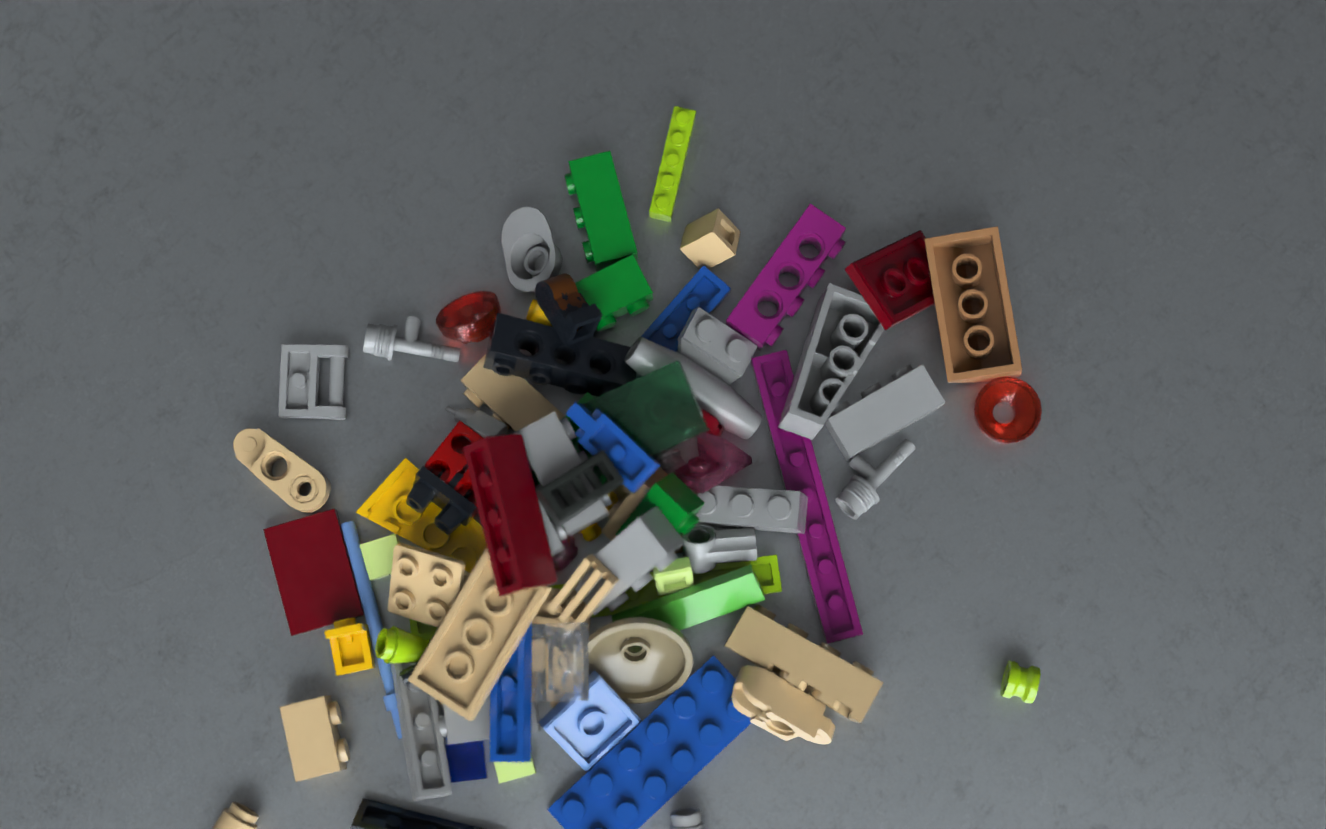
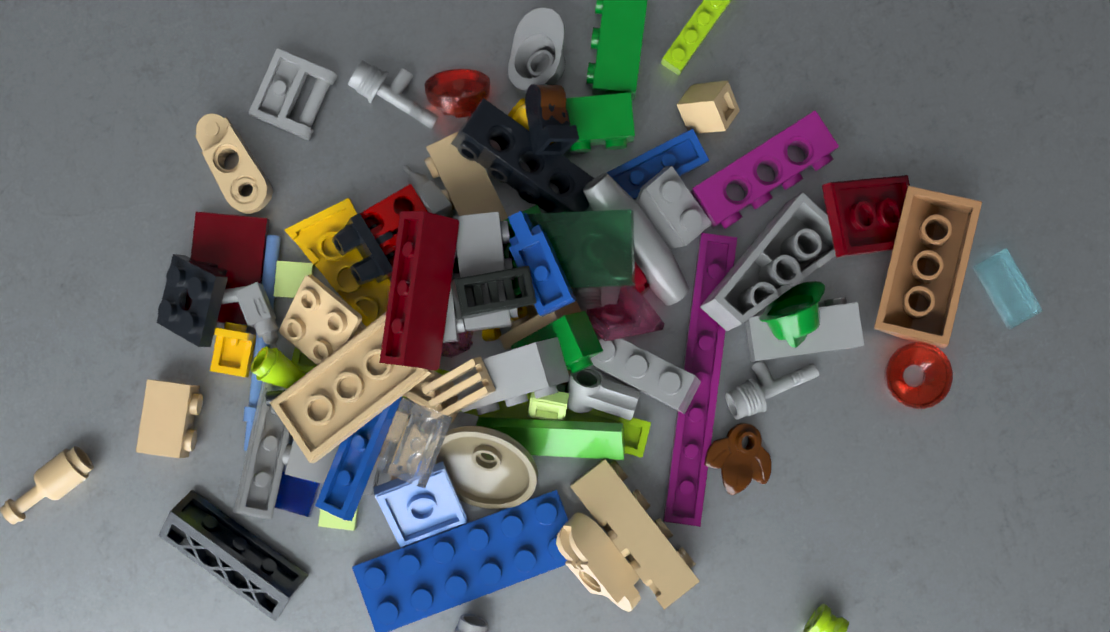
camera: 25 degrees right, 5 degrees up
none -> black piece [156,254,228,347]
none -> light grey piece [221,282,279,349]
none -> reddish brown plate [704,423,772,495]
none -> green piece [759,281,825,348]
none -> clear light blue tile [972,248,1043,329]

